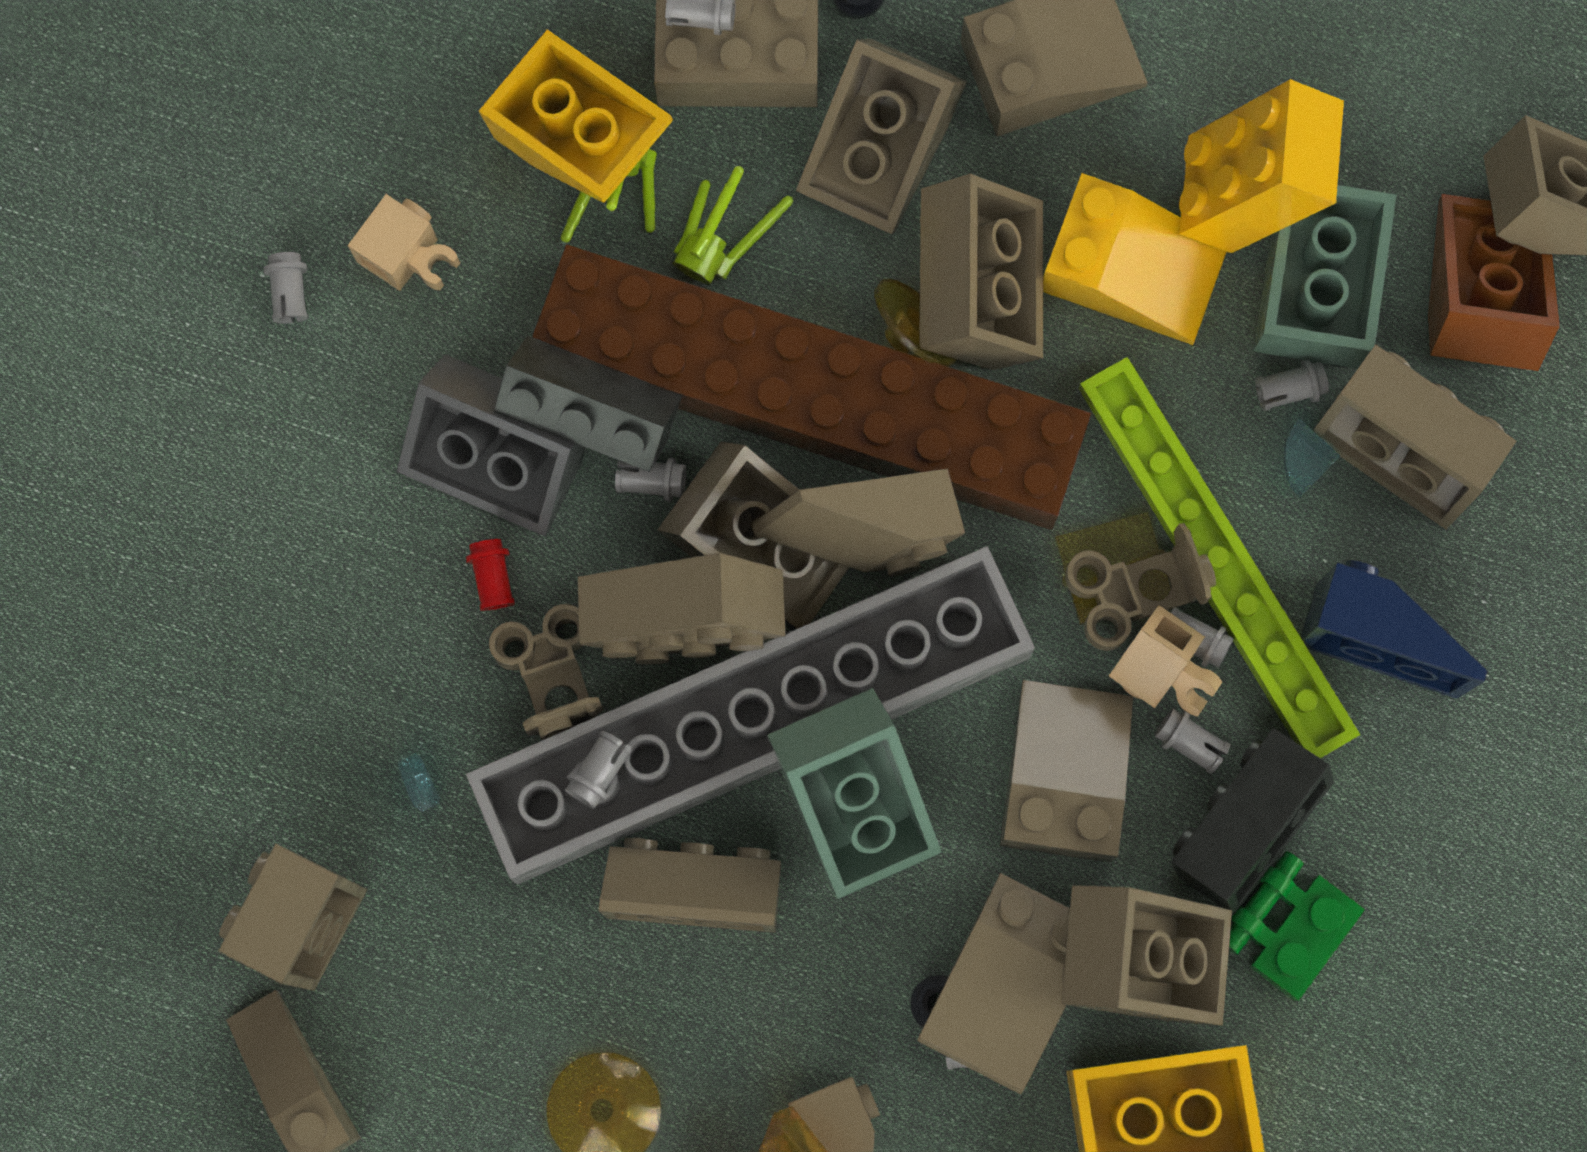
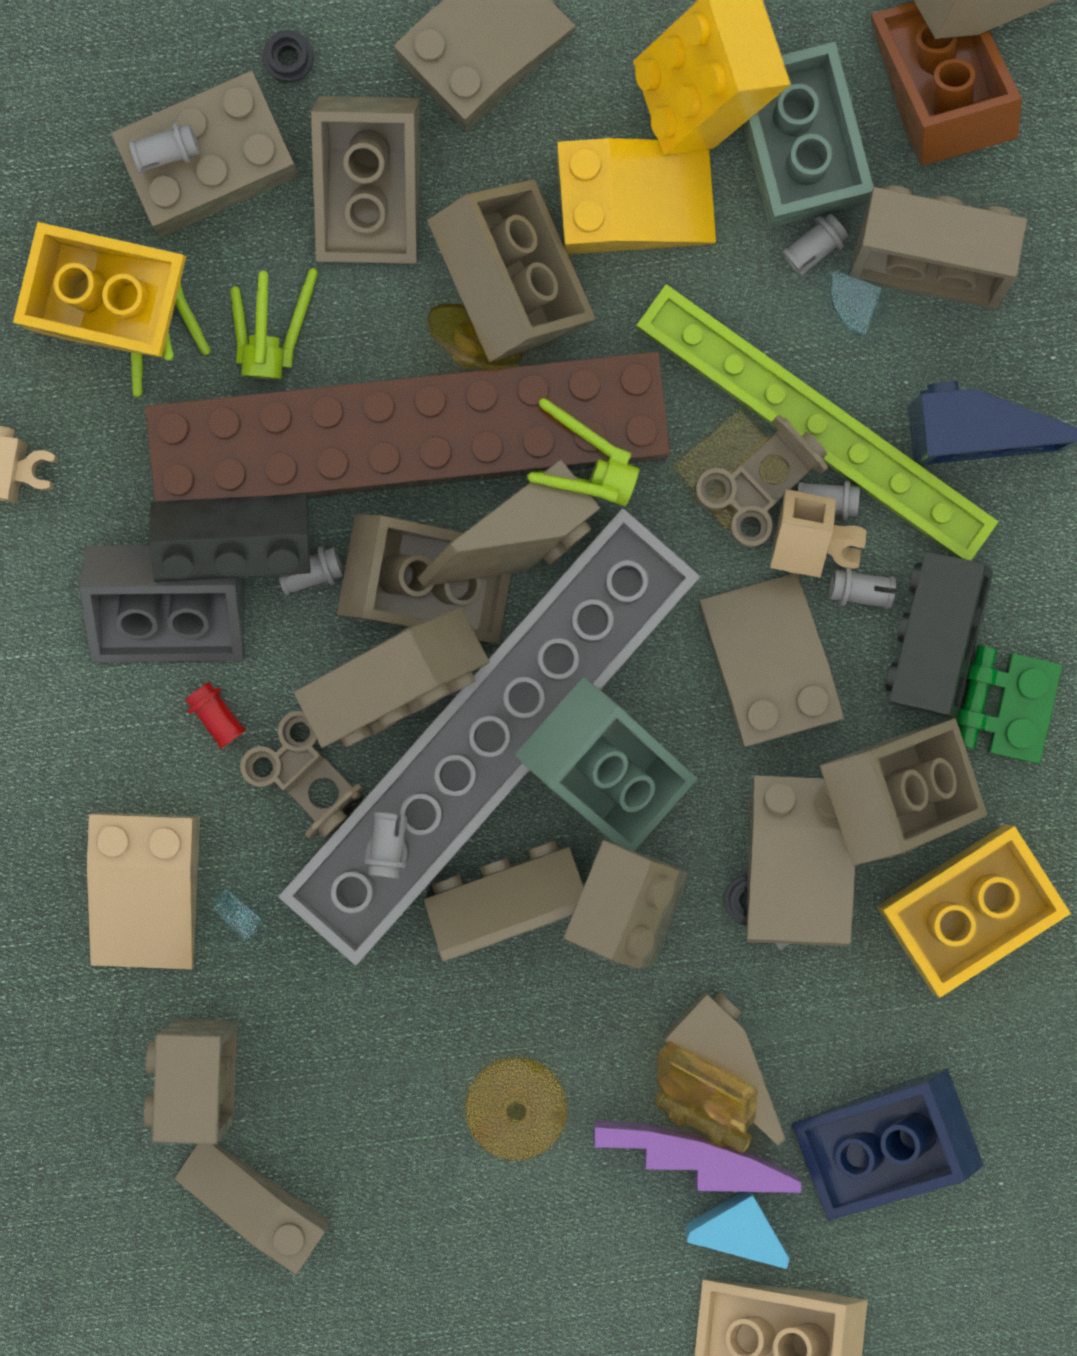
camera: 25 degrees left, 10 degrees up
none -> tan slope [87,812,200,970]
none -> lime plant [528,398,639,507]
none -> dark tan slope [563,840,691,969]

